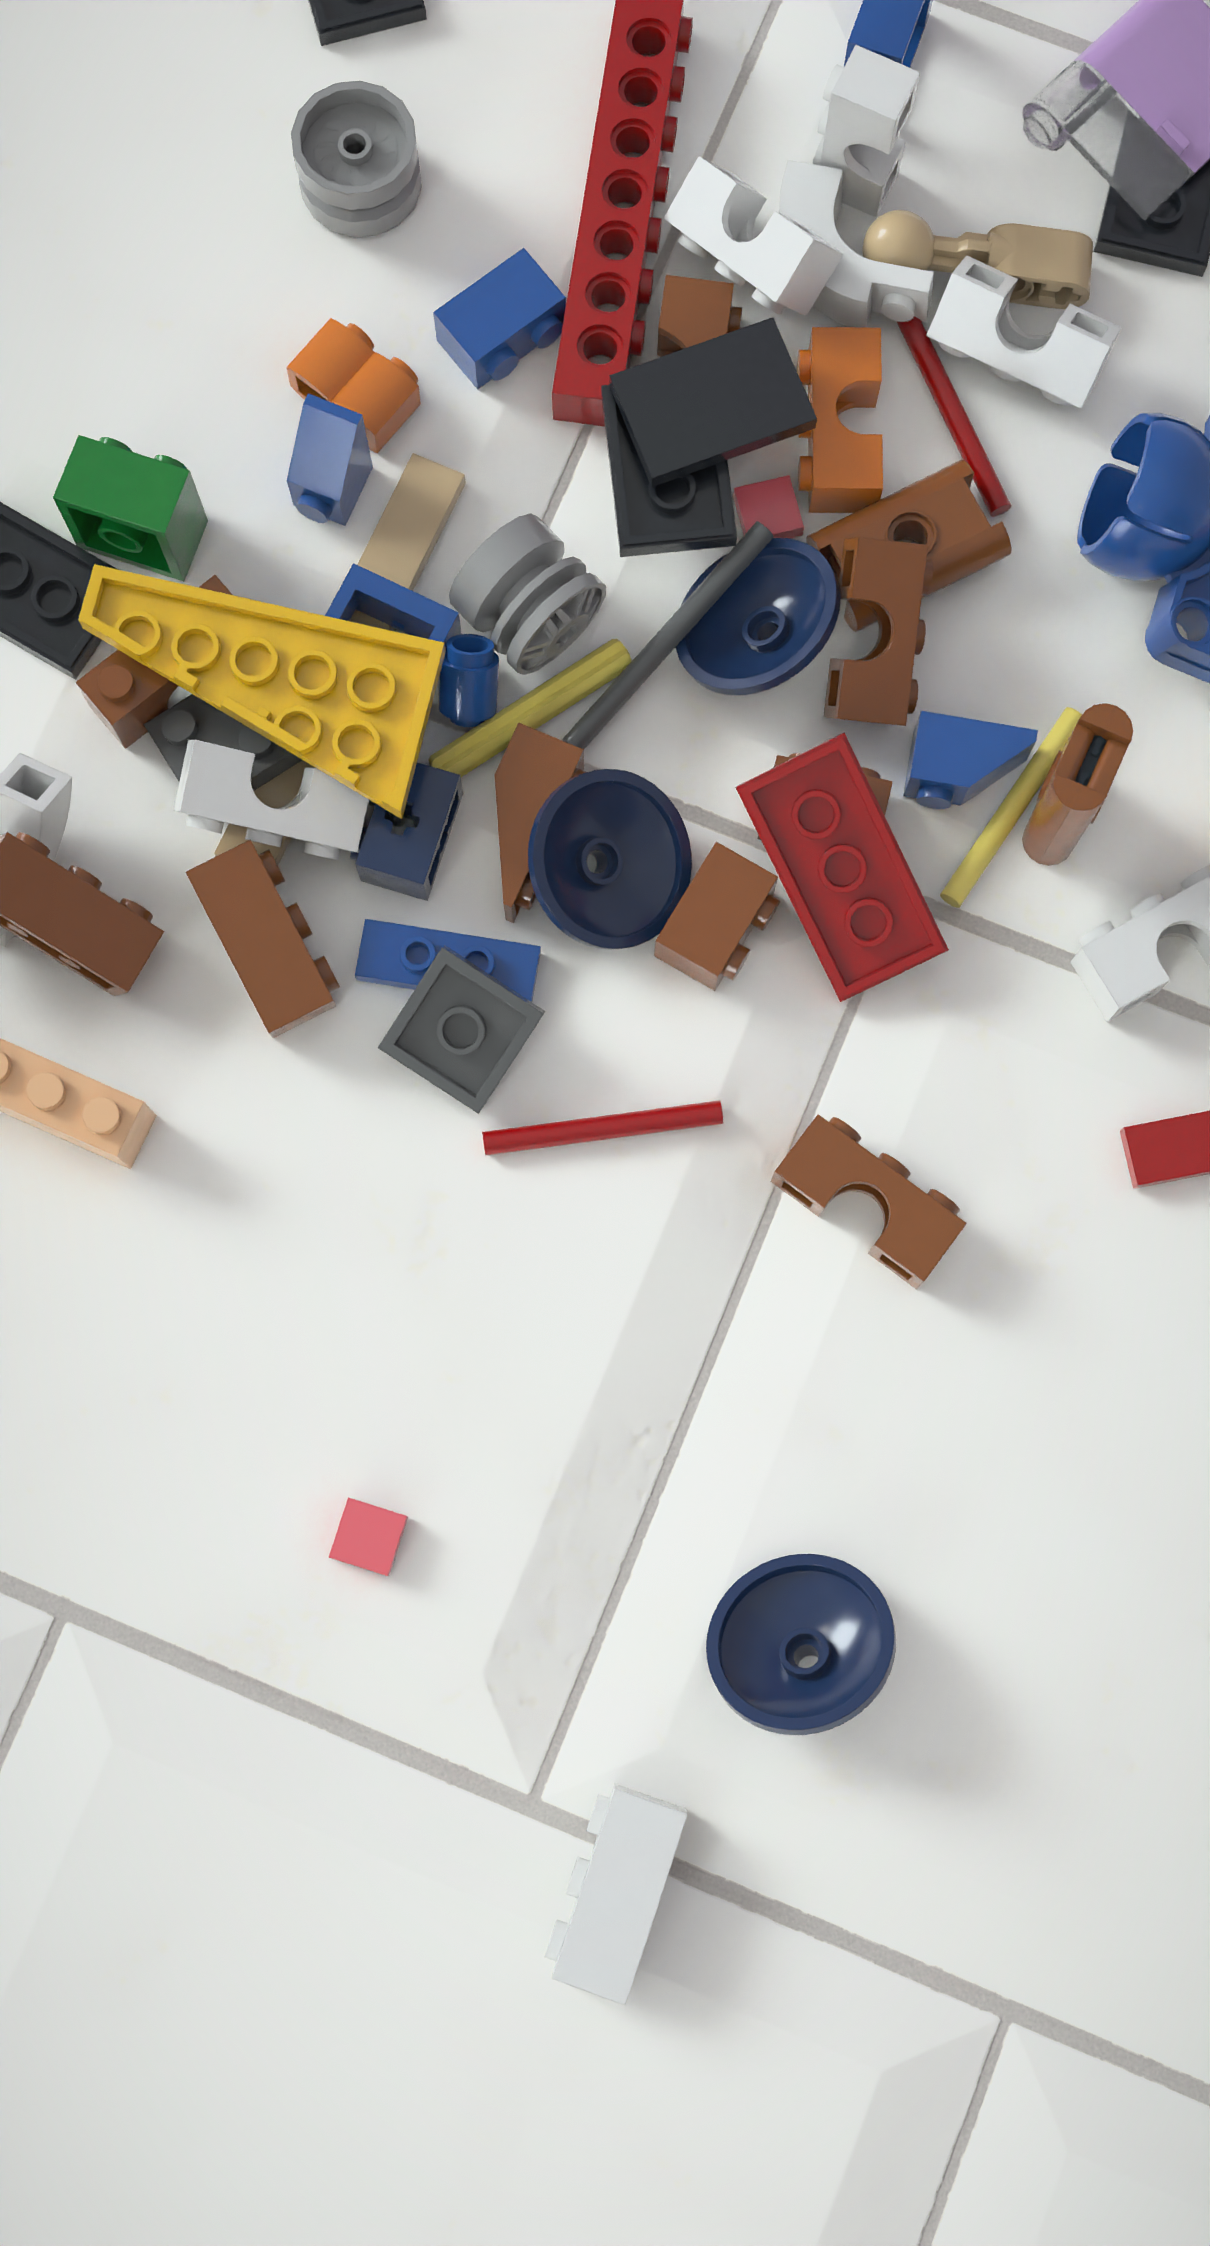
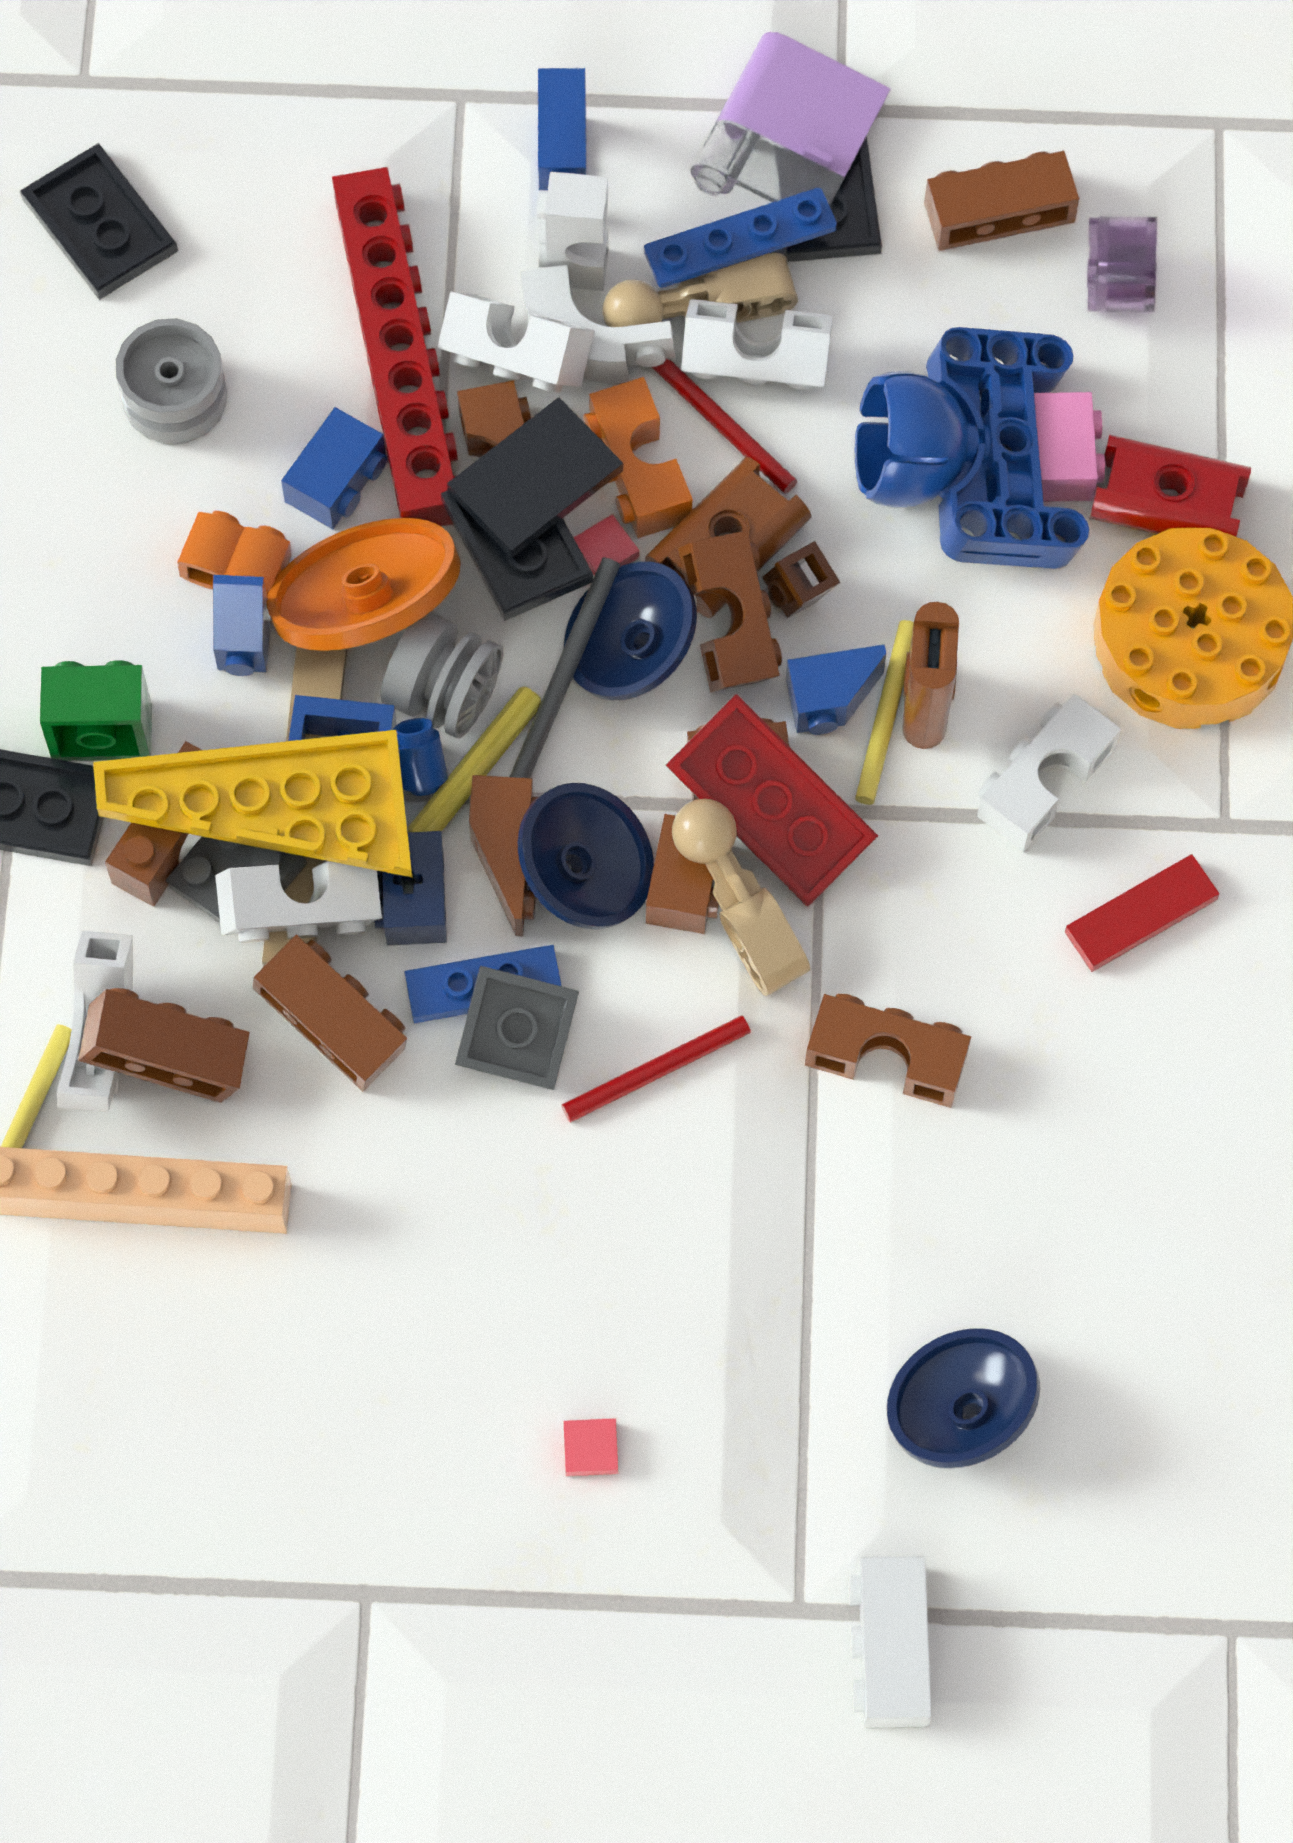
camera: 20 degrees left, 10 degrees down
none -> orange dish [267,518,461,651]
none -> blue bracket [644,188,837,288]
none -> tan beam [672,799,810,996]
none -> reddish brown brick [762,541,841,619]

